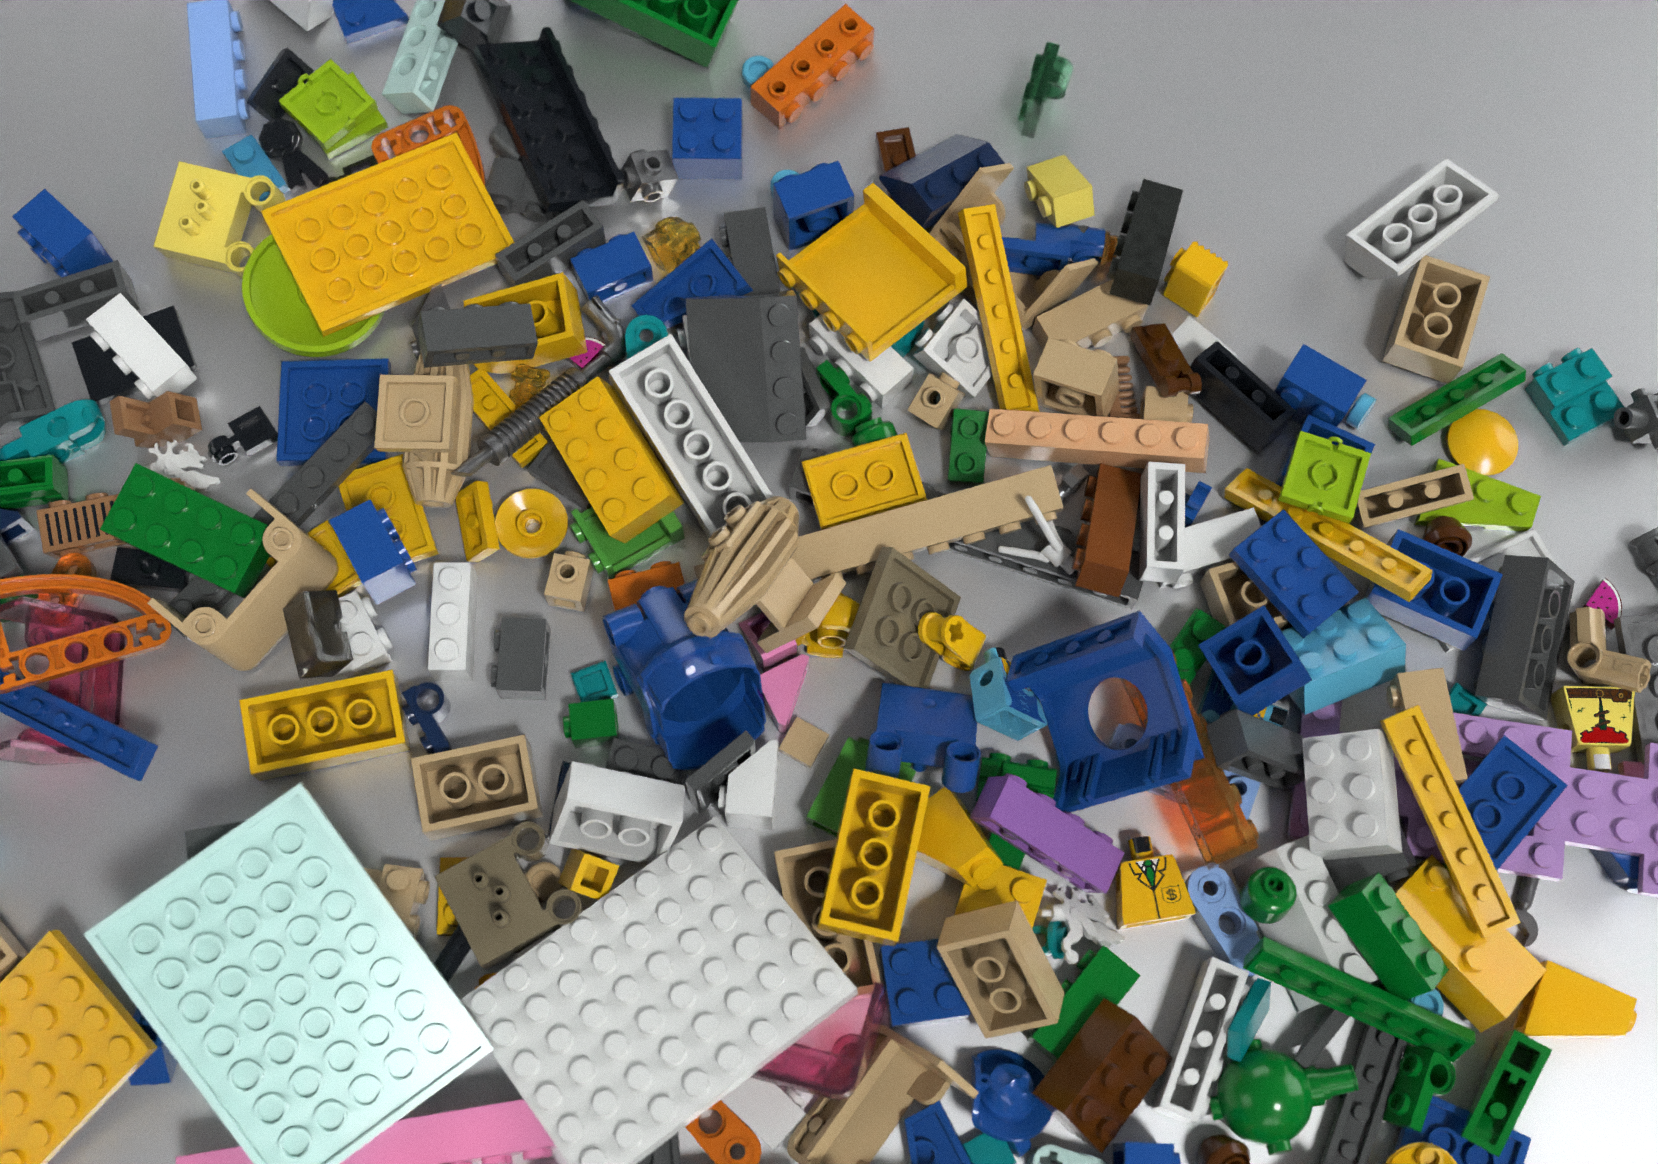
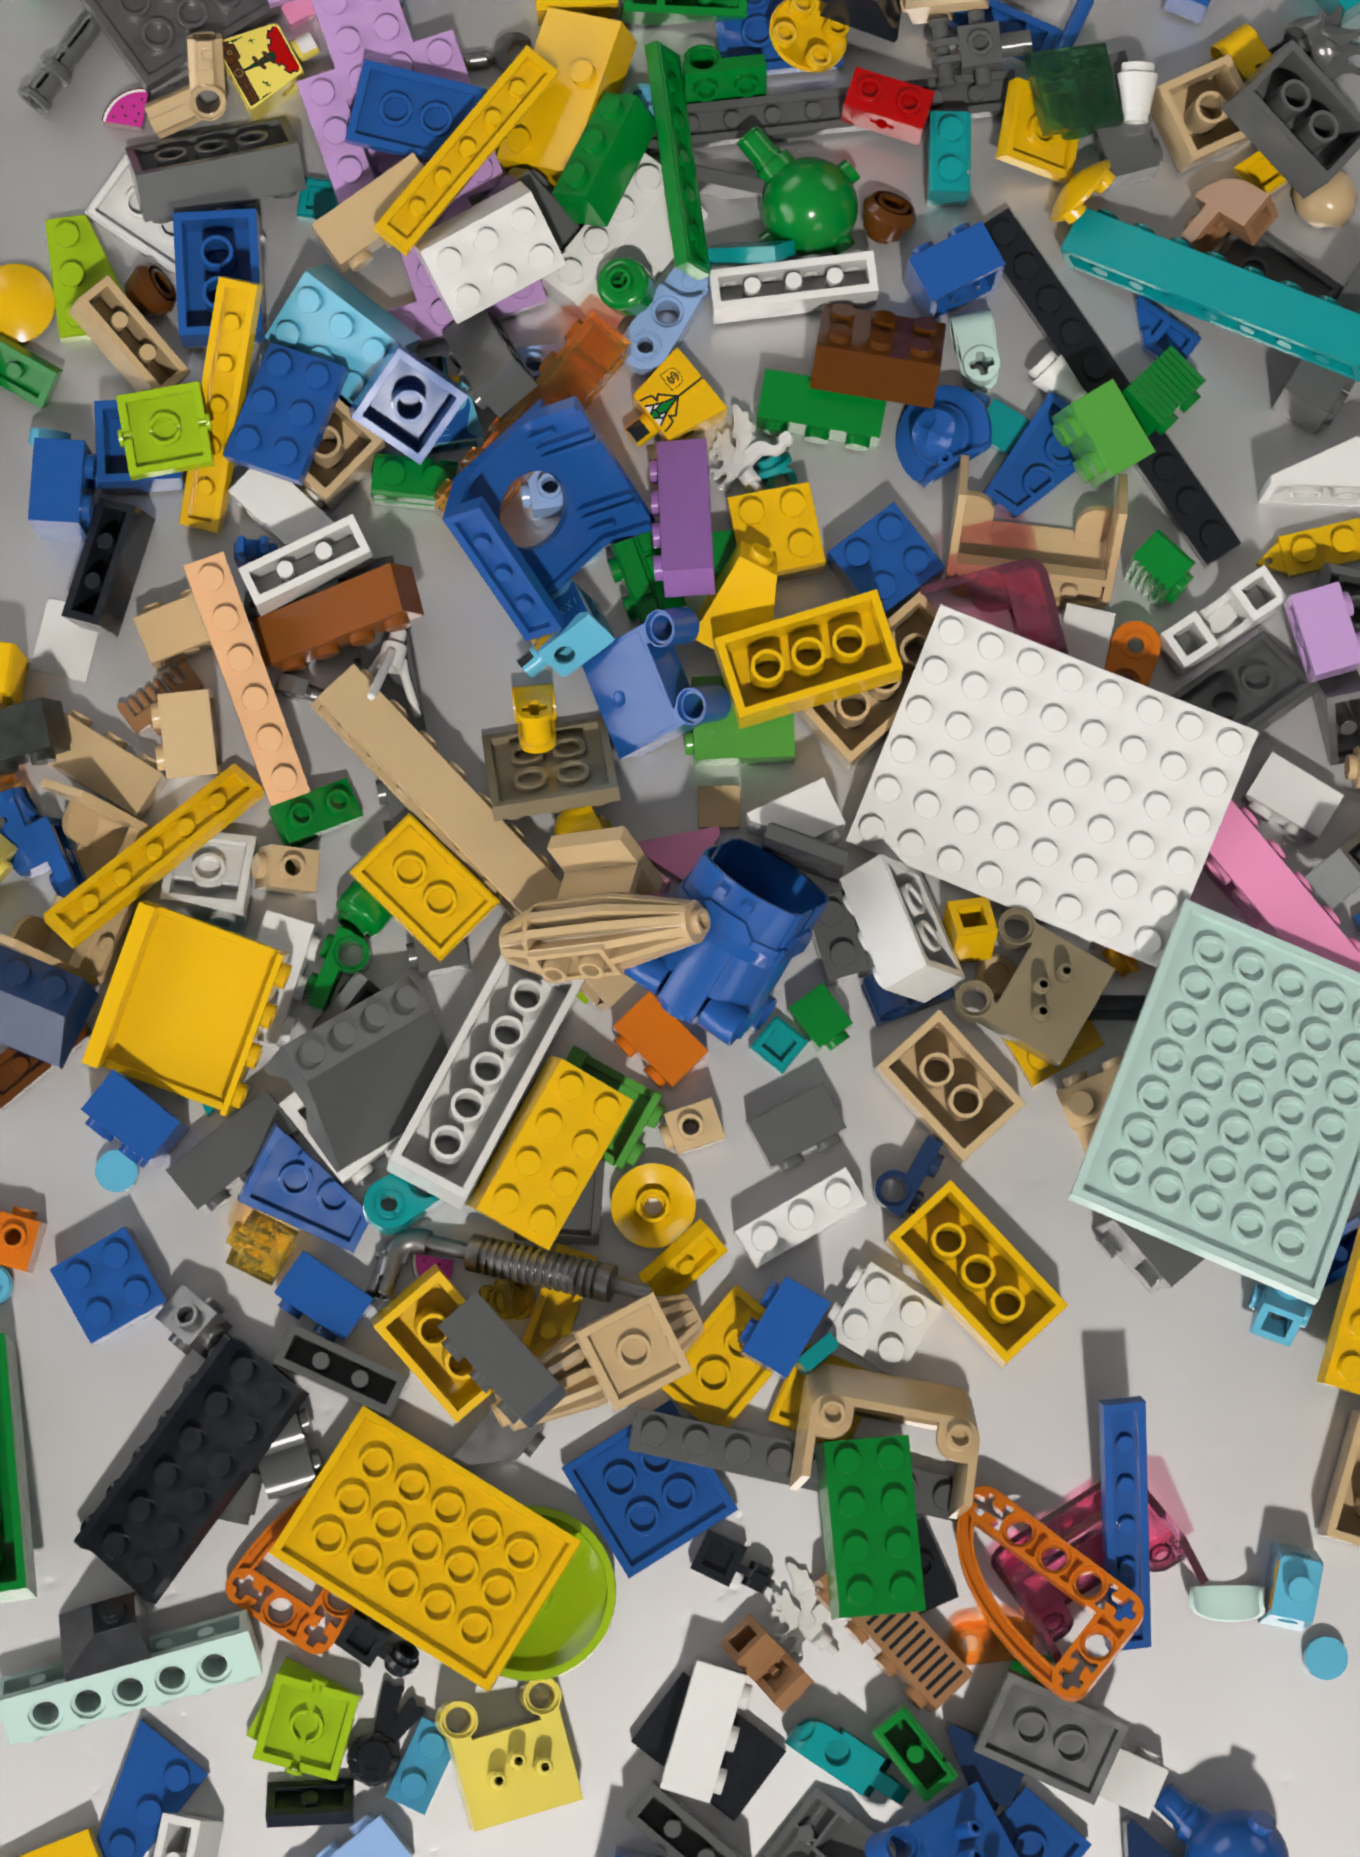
camera: 120 degrees left, 10 degrees up
clear smoke brick [283,590,353,679] -> none
tan brick [937,900,1064,1039] -> none
reddish brown plate [1130,323,1202,398] -> none
none -> teal tile [794,1332,839,1375]

